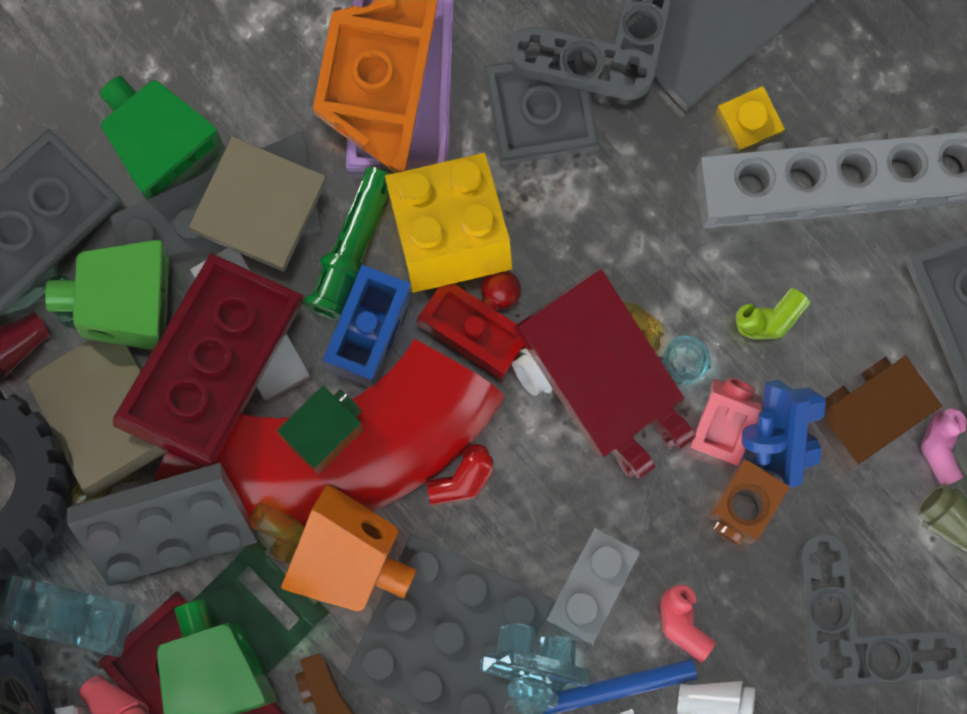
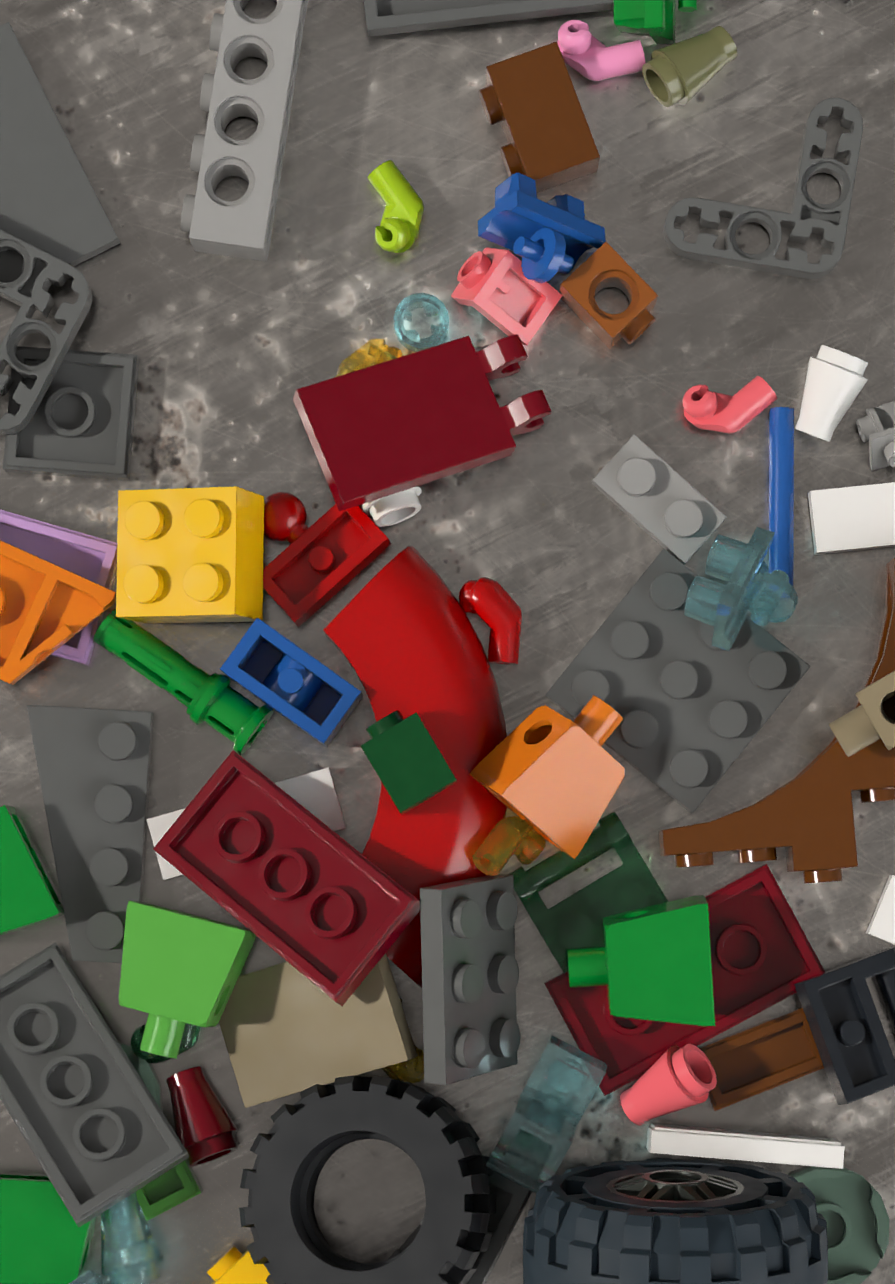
camera: 70 degrees left, 5 degrees up
dark tan tile [188,136,327,272] -> none
yellow plate [716,86,785,153] -> none

